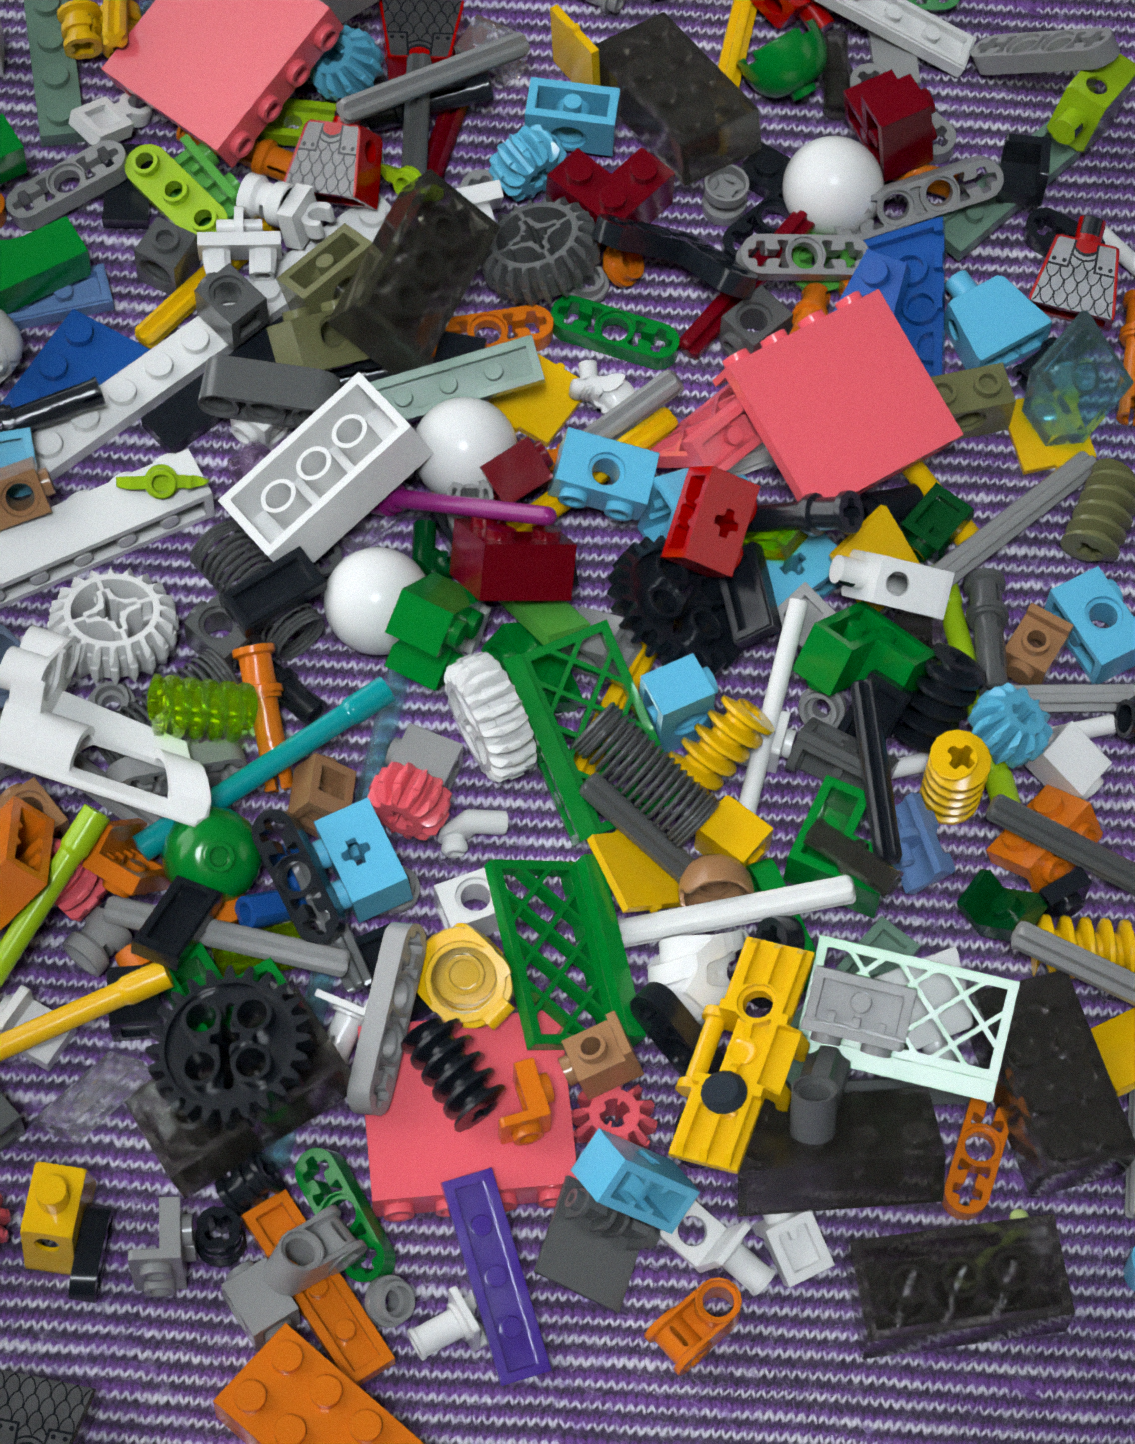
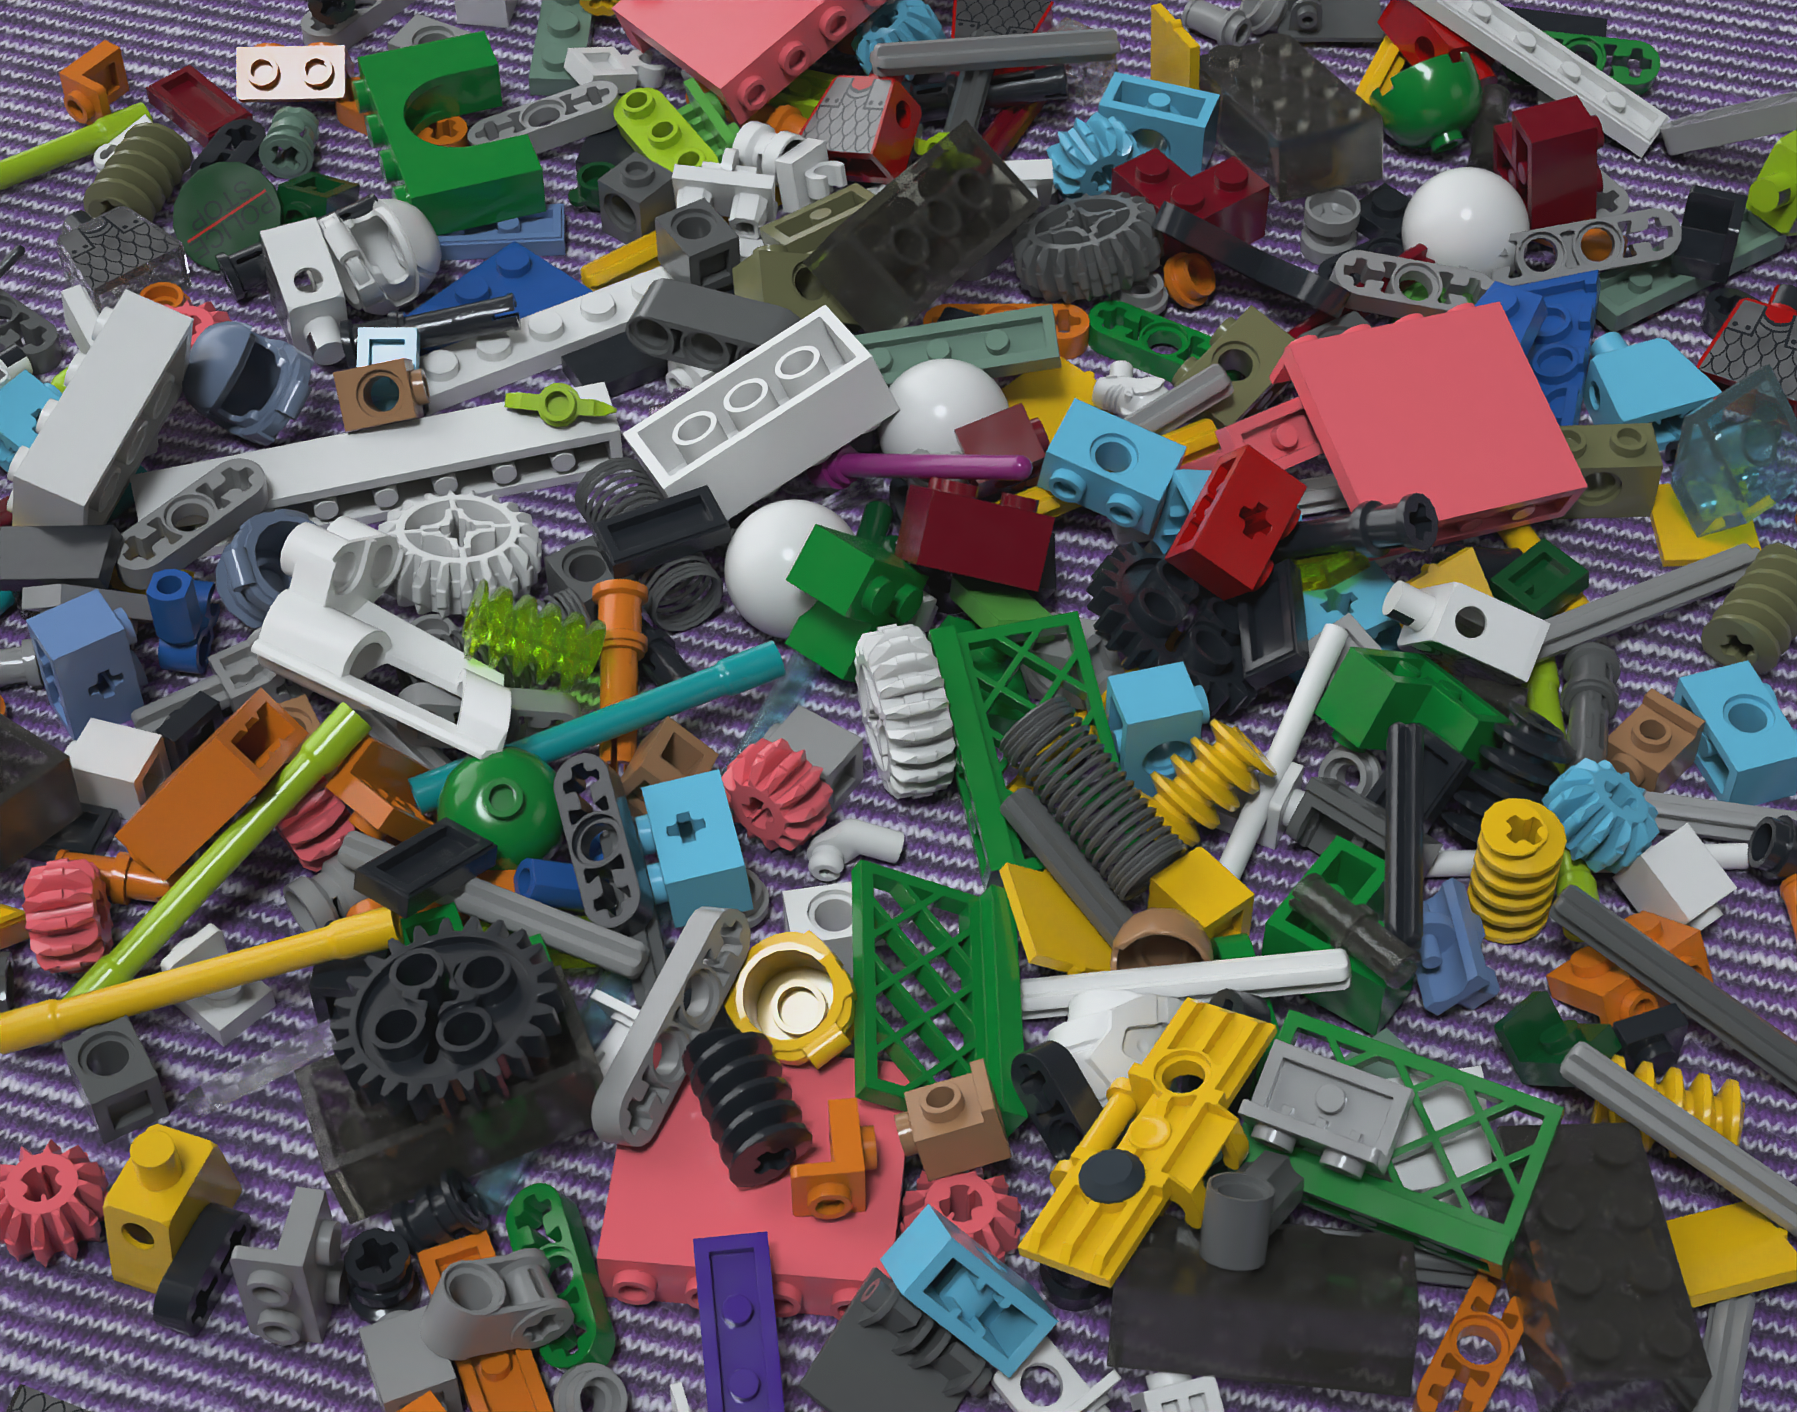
camera: 15 degrees right, 15 degrees down
none -> dark green plate [568,161,615,212]
none -> olive brick [1171,305,1296,449]

